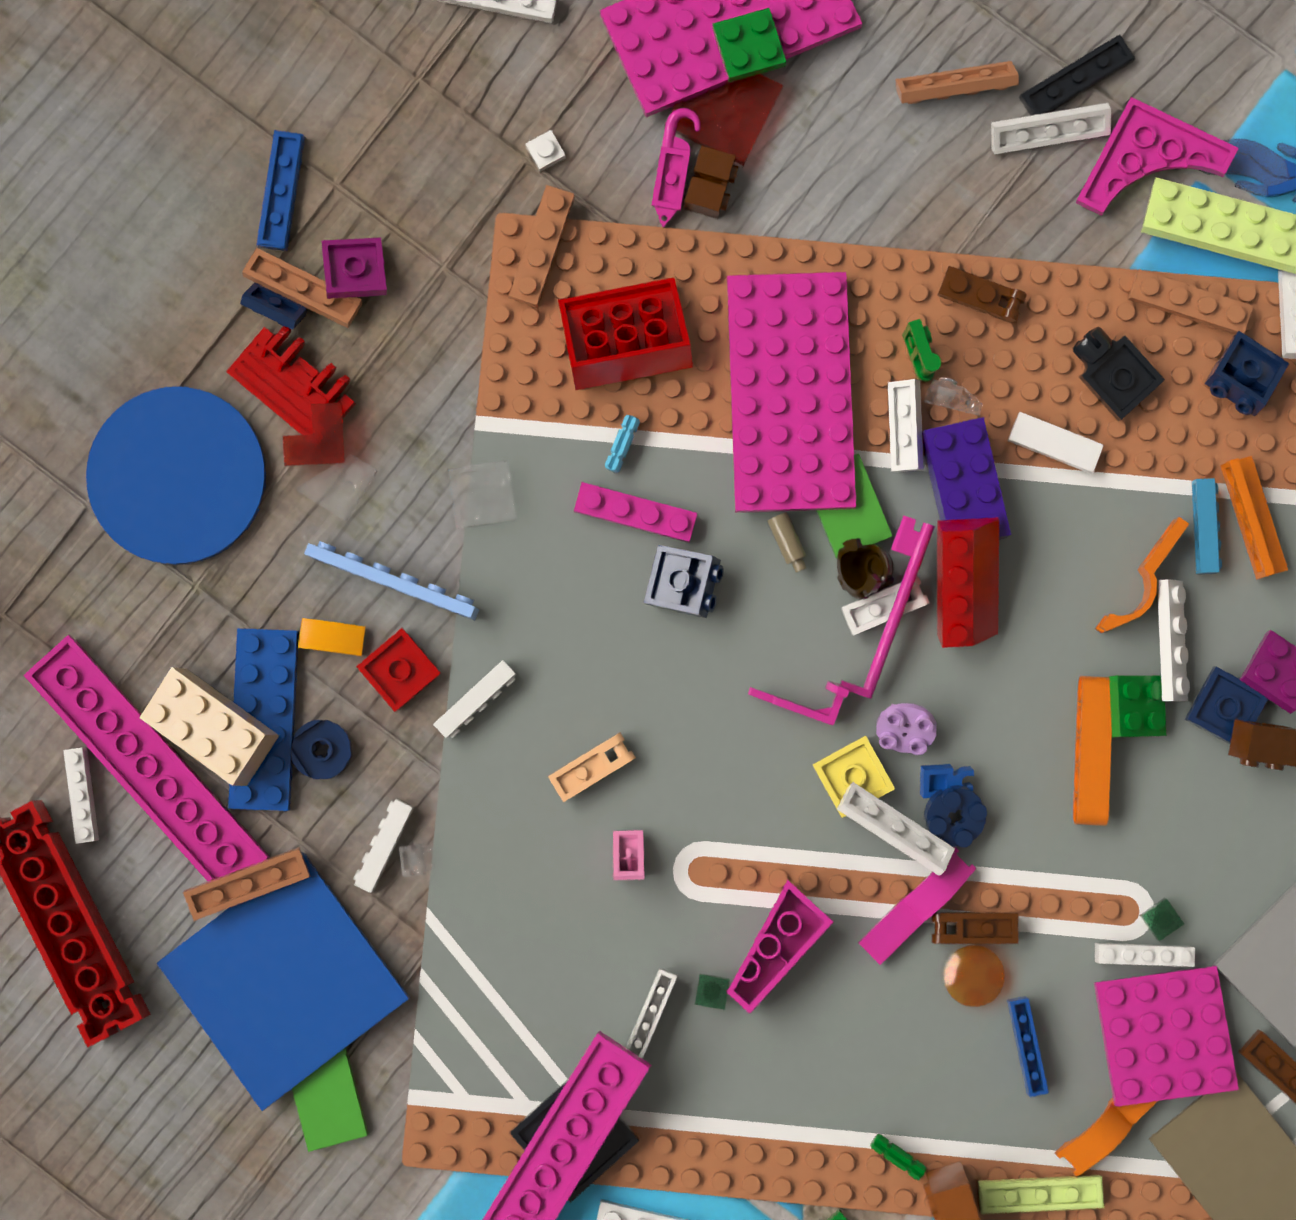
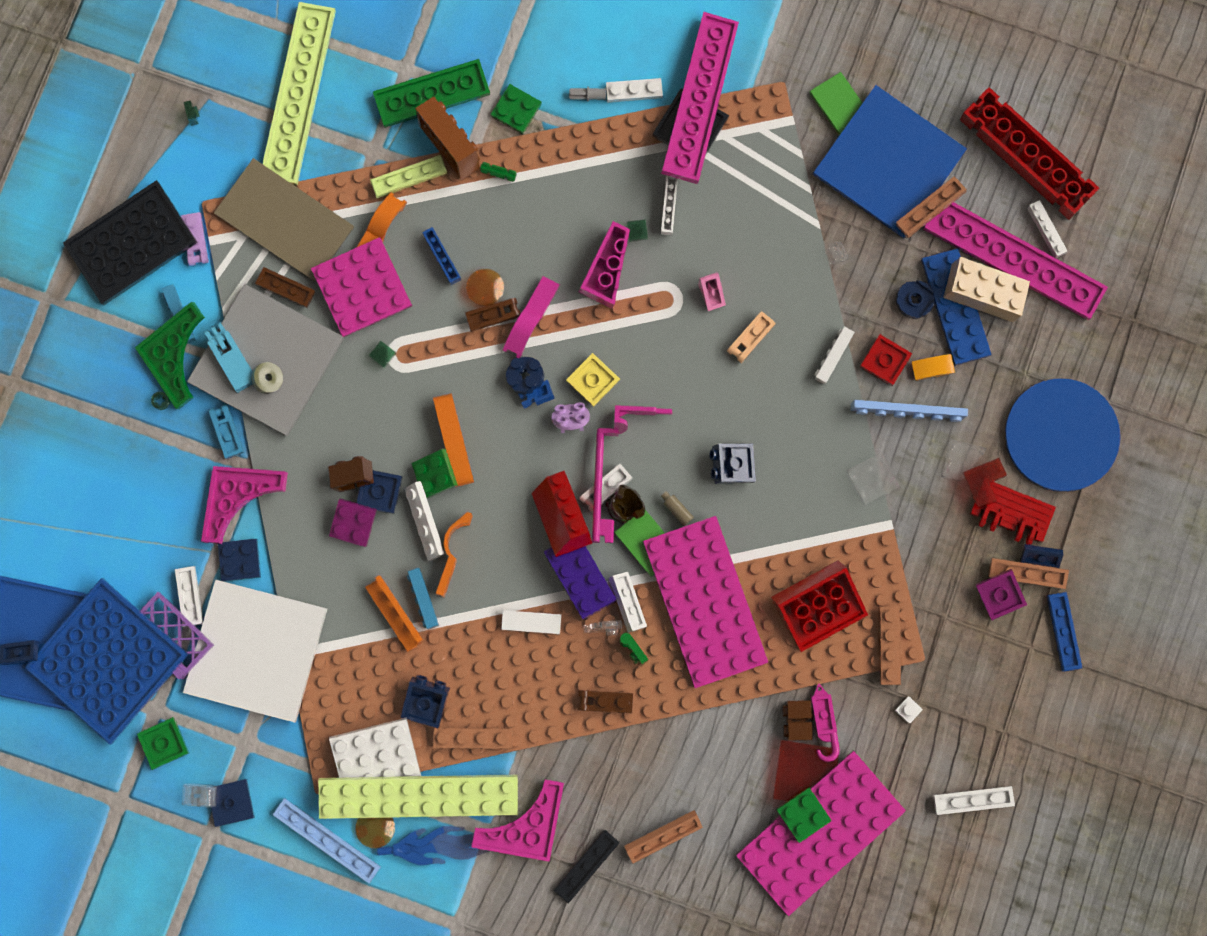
camera: 155 degrees right, 5 degrees down
white piece [353,799,414,893] -> none
dark pink plate [574,482,697,543] -> none
medium azure axle [605,415,640,473] -> none
white plate [837,782,955,876] -> none
white plate [991,103,1111,154] -> none
black plate [1073,327,1165,421] -> none
white piece [1095,943,1195,967] -> none

